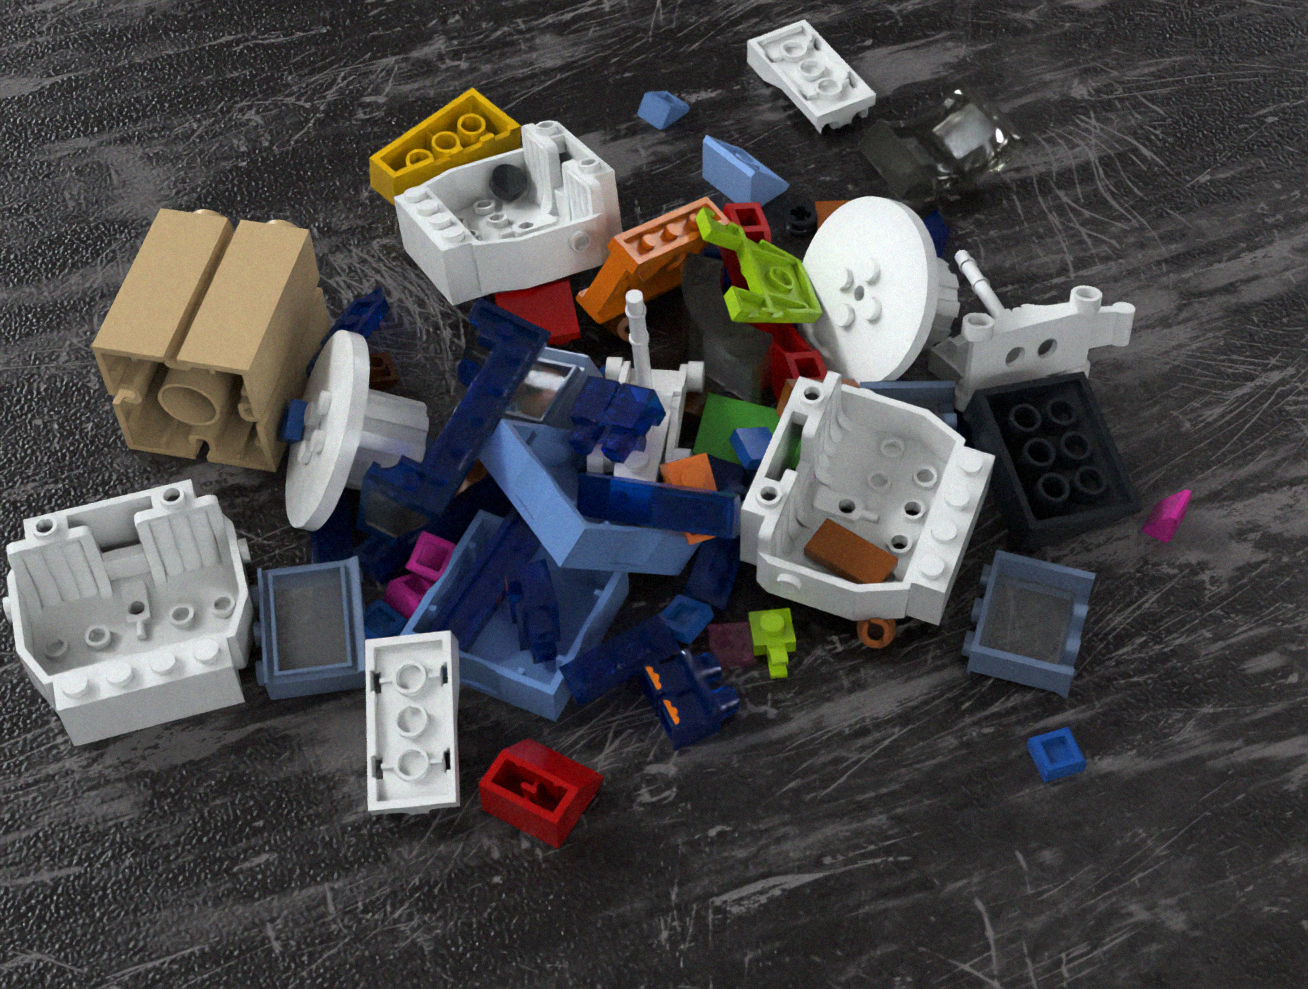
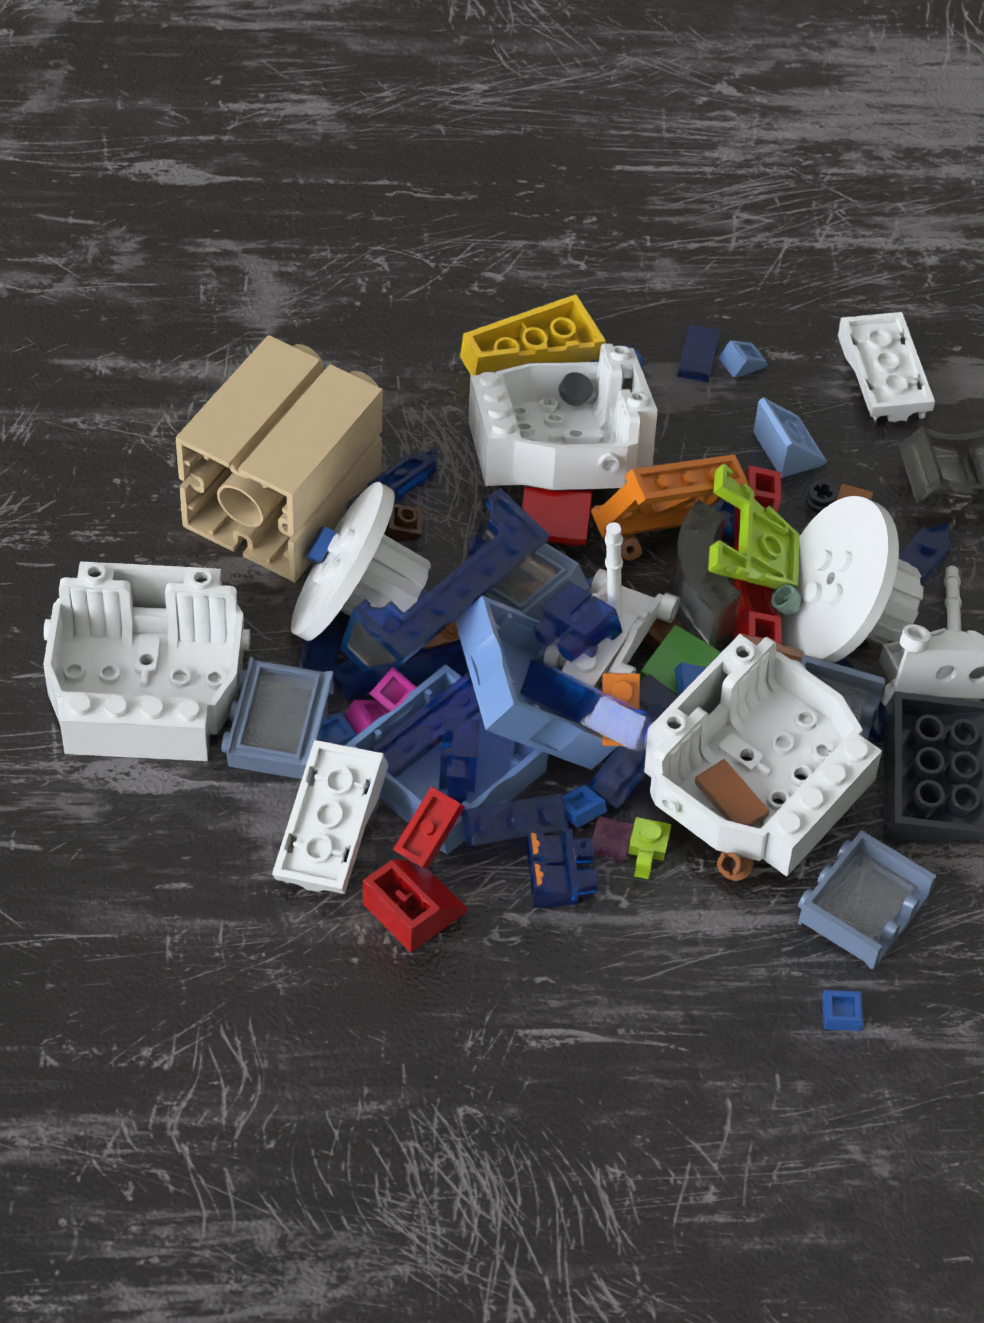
camera: 15 degrees right, 0 degrees up
none -> red plate [393,786,465,870]
none -> clear blue tile [677,324,720,383]
none -> sand green hinge [771,584,802,615]

